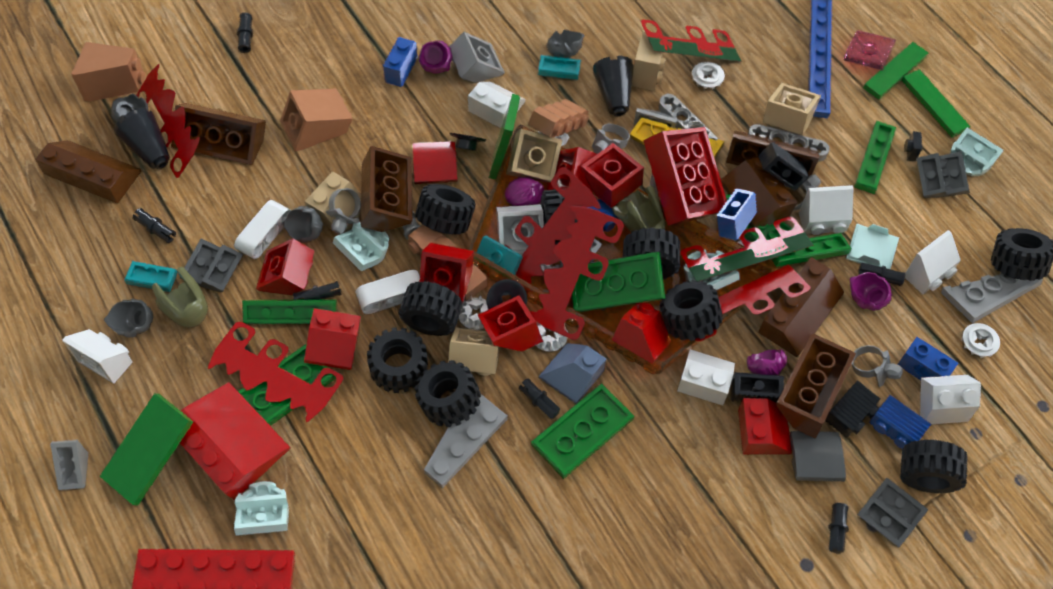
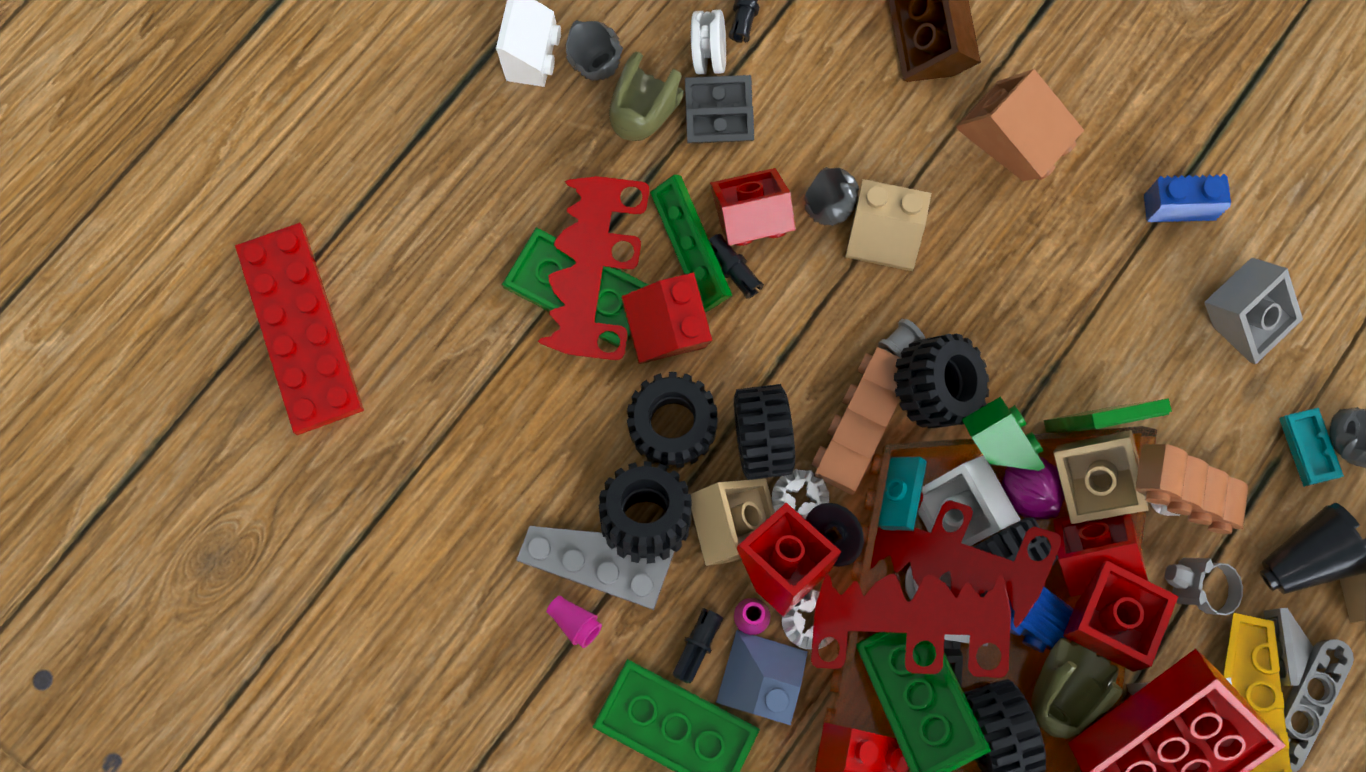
camera: 75 degrees right, 15 degrees up
light grey slope [50,440,89,490] -> none
green tile [100,393,194,506] -> none
teal plate [124,261,178,292] -> none
red slope [180,382,291,501] -> none
white beam [234,200,291,259] -> none
light aqua slope [234,481,289,536] -> none
light grey piece [326,188,361,234] -> none
light aqua slope [333,222,389,271] -> none
white beam [355,270,420,314] -> none
reddish brown slope [361,146,412,232] -> none
red slope [413,141,458,184] -> none
magenta hair [419,40,453,74] -> none
red slope [419,243,474,303] -> none
black piece [449,133,486,151] -> none
white slope [468,82,525,128] -> none
none -> dark pink cone [546,595,602,648]
none -> white head [691,10,726,75]
none -> dark pink cone [734,598,771,635]
none -> slope [962,396,1045,471]

